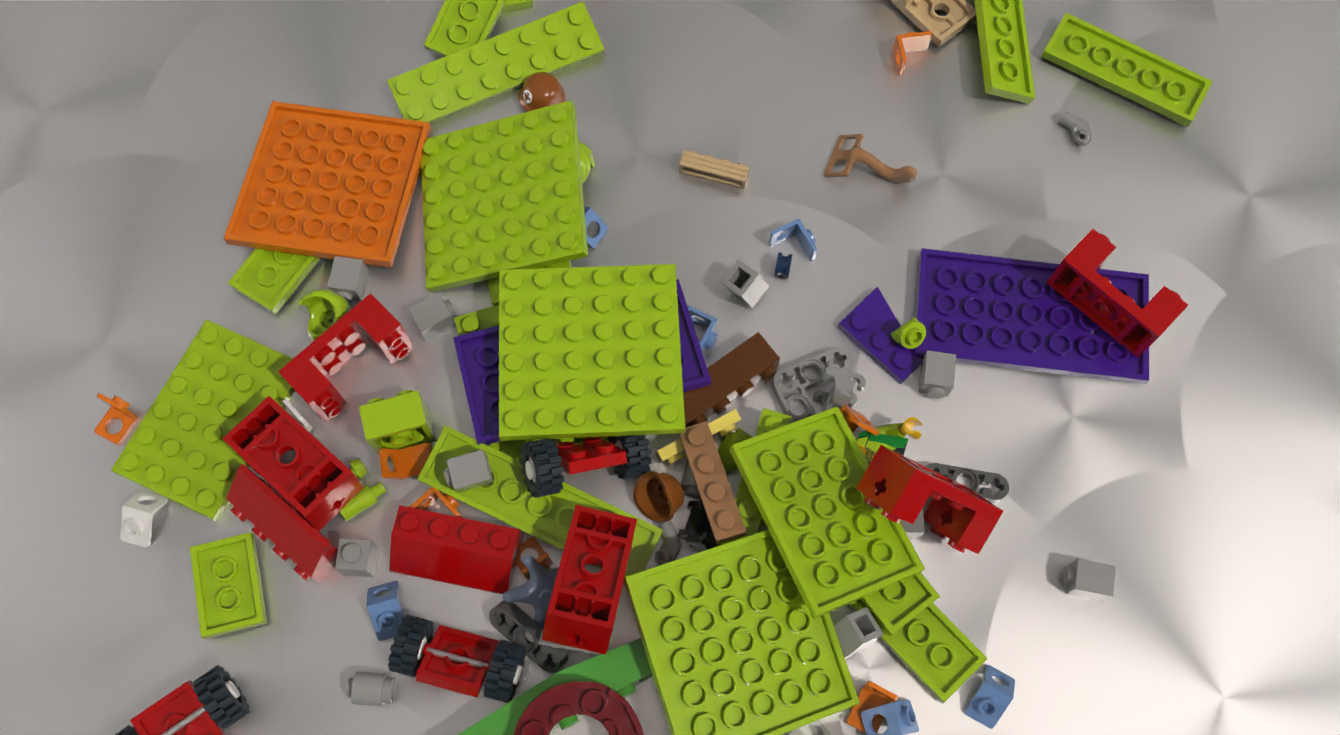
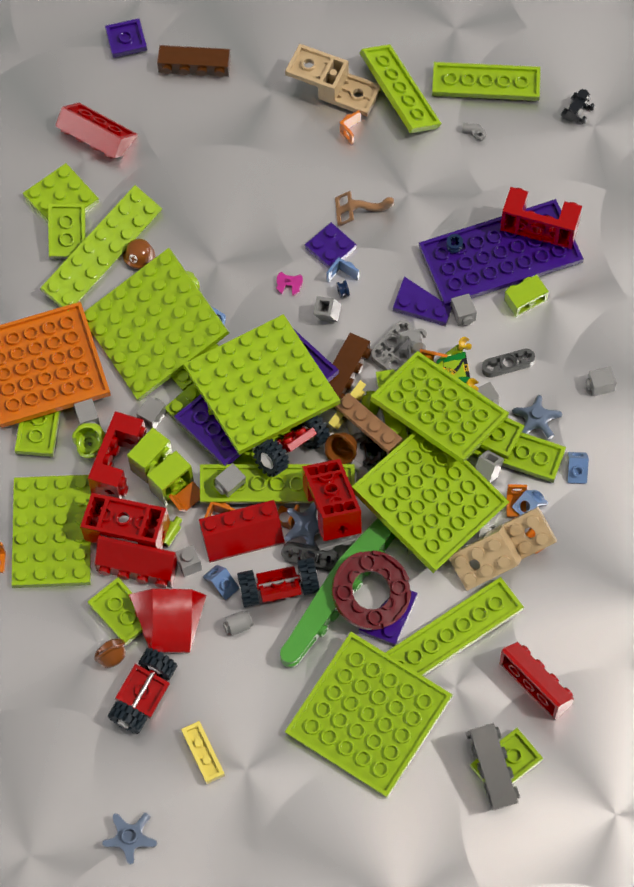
camera: 25 degrees left, 5 degrees down
white bracket [120,491,168,548] -> none
tan piece [679,150,750,189] -> none
medium blue bracket [687,306,718,354] -> none
red plate [856,445,1004,554] -> none
lime plate [891,317,926,349] -> none
none -> dark orange helmet [94,639,126,668]
none -> lime brick [127,427,172,484]
none -> red wedge [129,589,207,653]
none -> dark pink piece [276,272,303,296]
none -> dark purple plate [305,222,357,269]
none -> dark blue bush [446,234,463,253]
none -> lime brick [504,275,549,317]
none -> sand blue animal [512,395,562,440]
none -> black piece [561,89,595,124]

